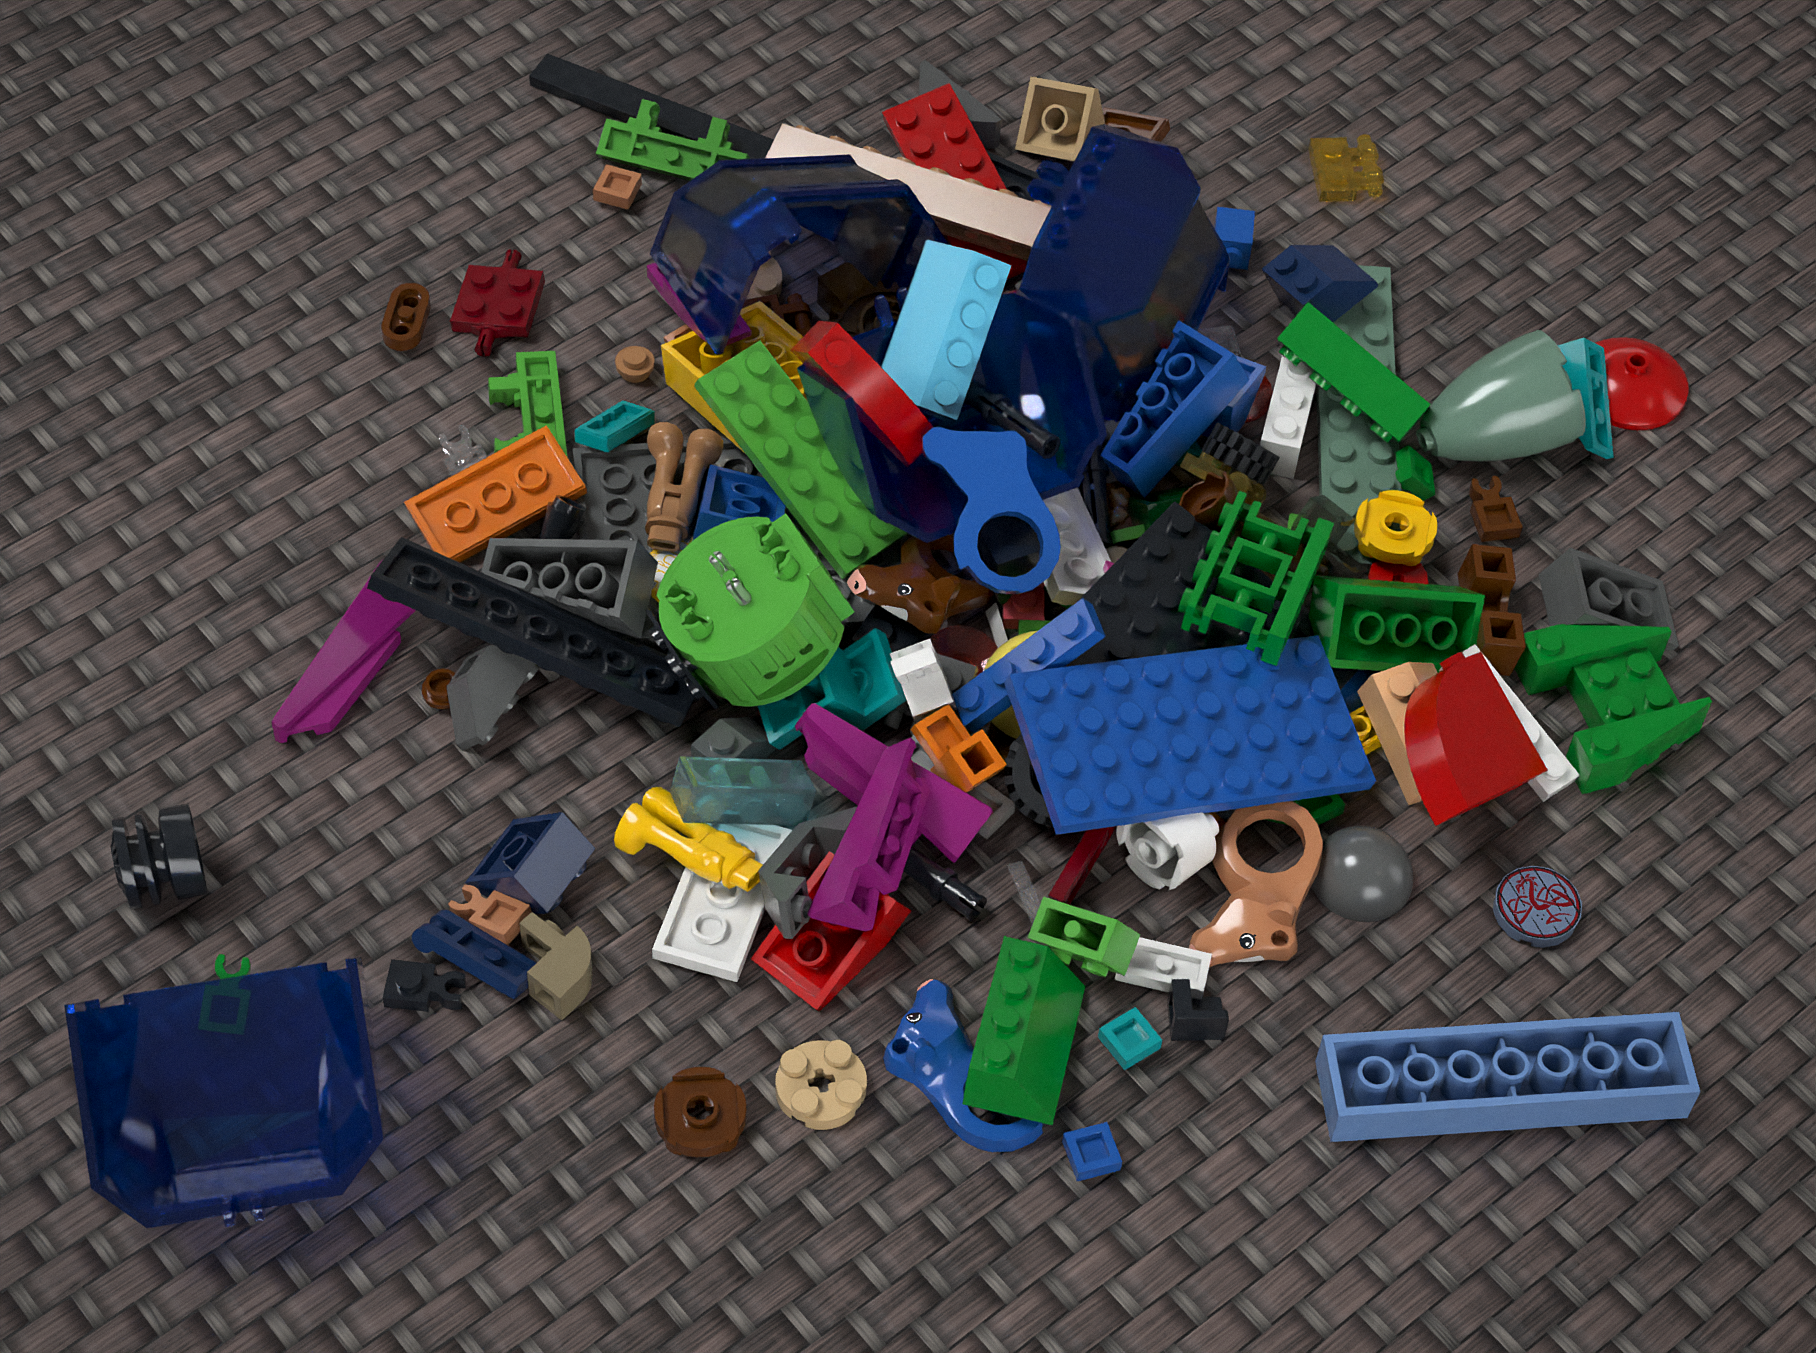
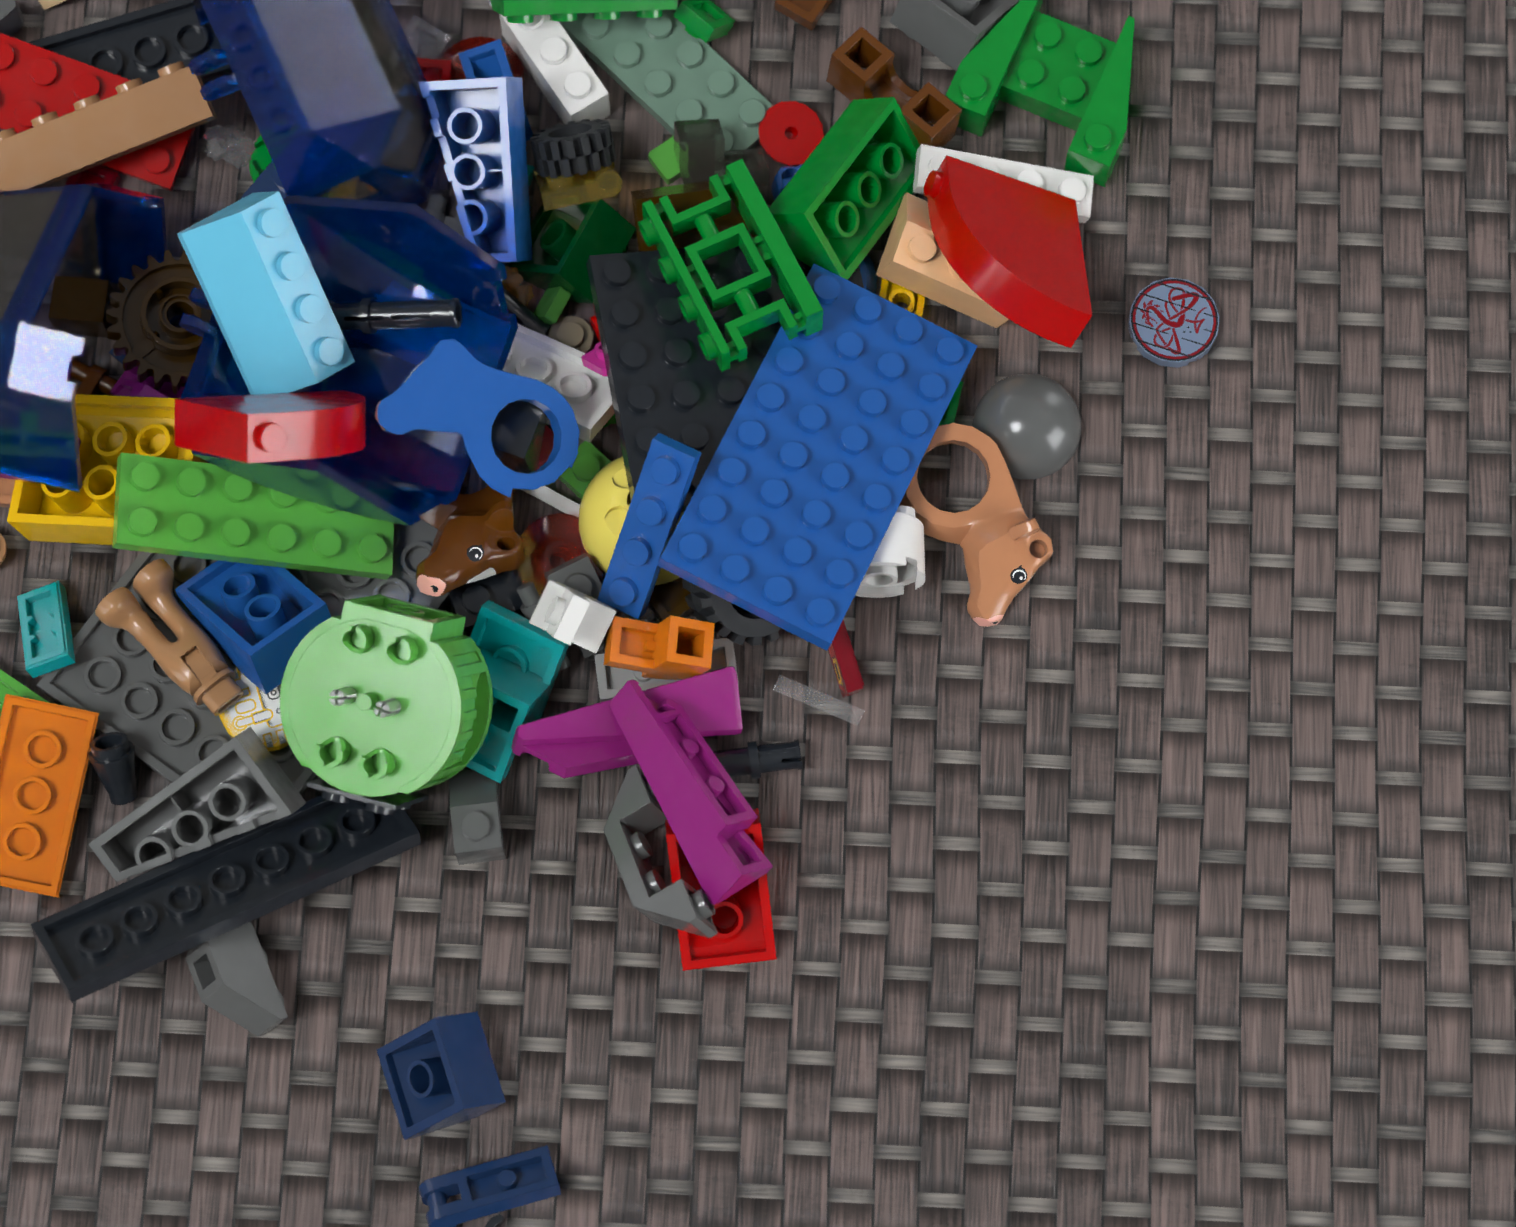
camera: 45 degrees left, 20 degrees up
magenta wedge [272,560,416,743] -> none
reddish brown plate [422,669,456,709] -> none
nougat plate [448,885,532,945] -> none
dark tan brick [519,912,593,1021] -> none
yellow piece [614,787,763,892] -> none
white plate [652,807,792,982] -> none
reddish brown plate [654,1067,746,1157] -> none
clear light blue brick [670,756,816,826] -> none
tan plate [775,1040,867,1130] -> none
blue animal [883,979,1044,1152] -> none
green slope [962,936,1085,1125] -> none
bright green brick [1028,897,1141,978] -> none
blue plate [1062,1122,1122,1182] -> none
teal plate [1098,1007,1162,1070] -> none
white plate [1115,938,1212,1000] -> none
black panel [1167,979,1229,1041] -> none
reddish brown hair [1179,471,1238,530] -> none
medium blue brick [1315,1012,1700,1142] -> none
yellow plate [1354,490,1438,566] -> none

